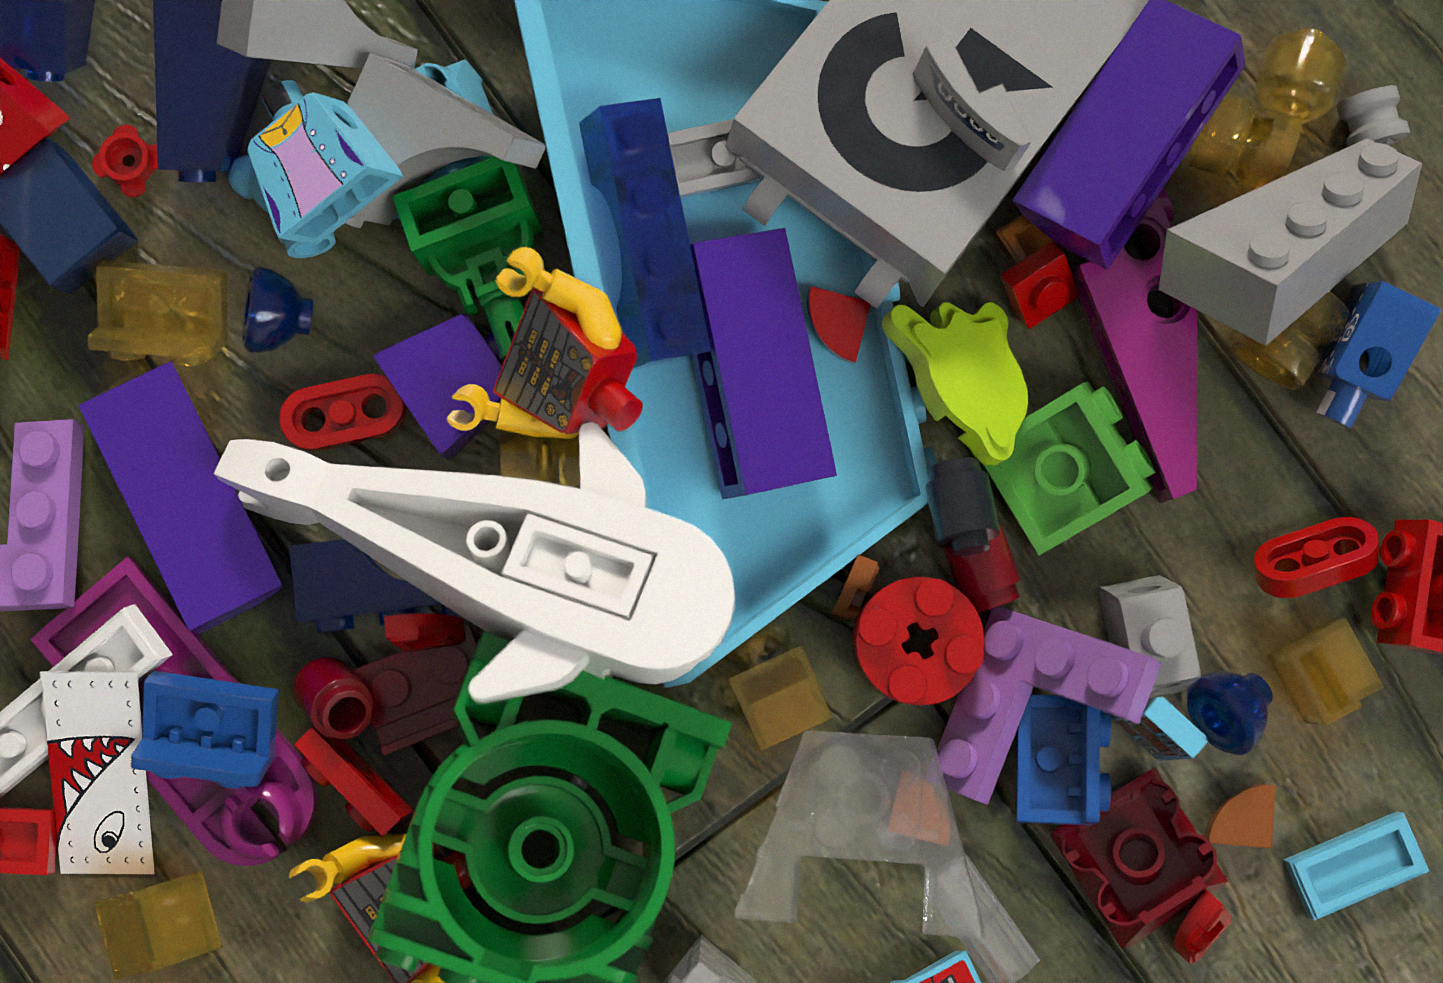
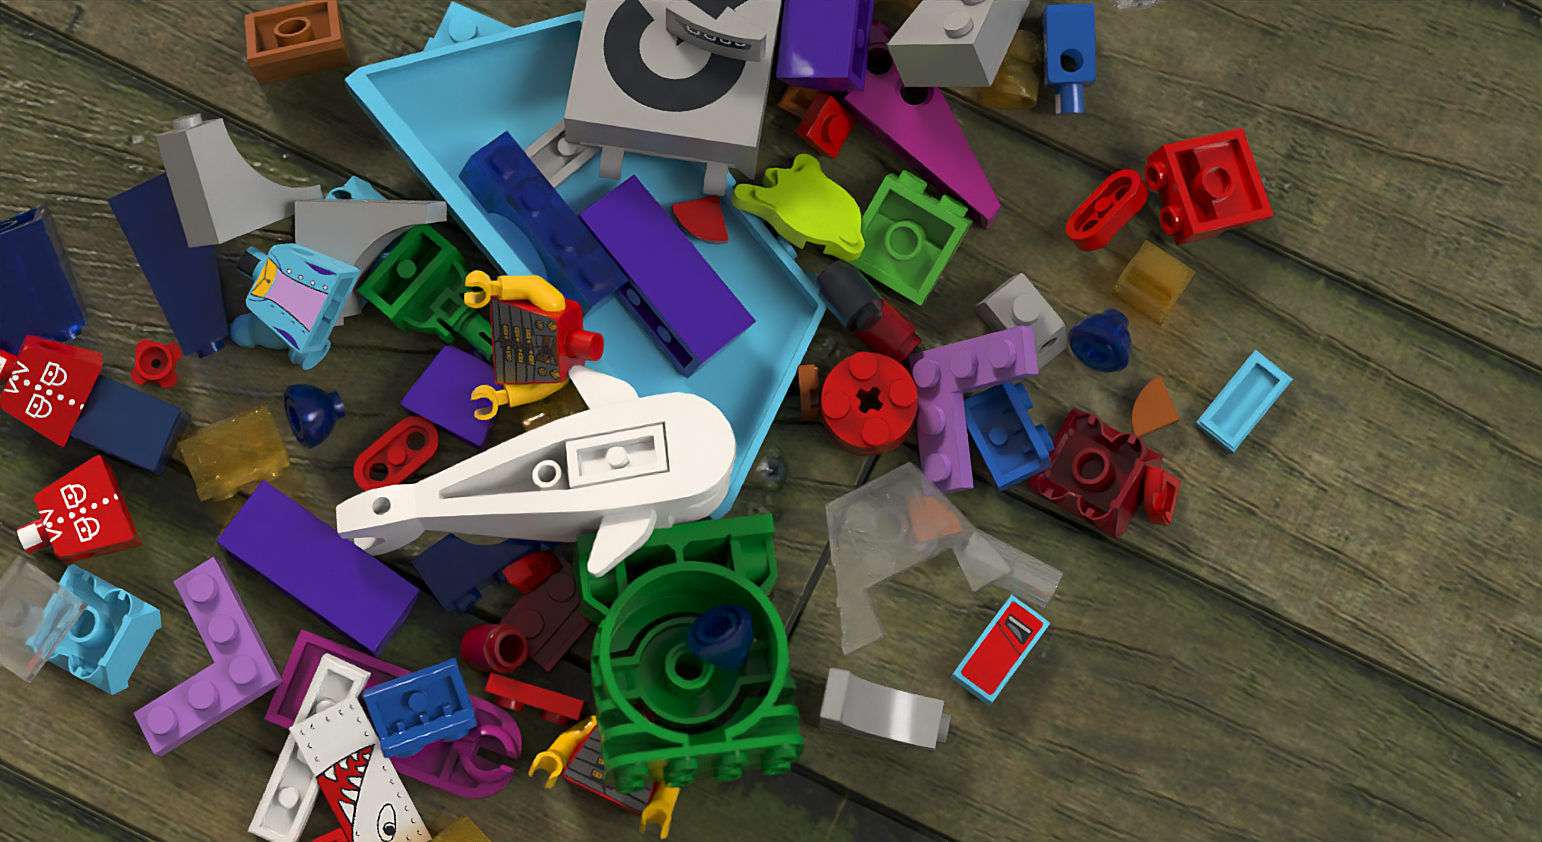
camera: 25 degrees left, 5 degrees down
clear yellow piece [728,646,833,751] -> none
medium azure tile [1112,696,1208,761] -> none
none -> brick [686,604,754,671]

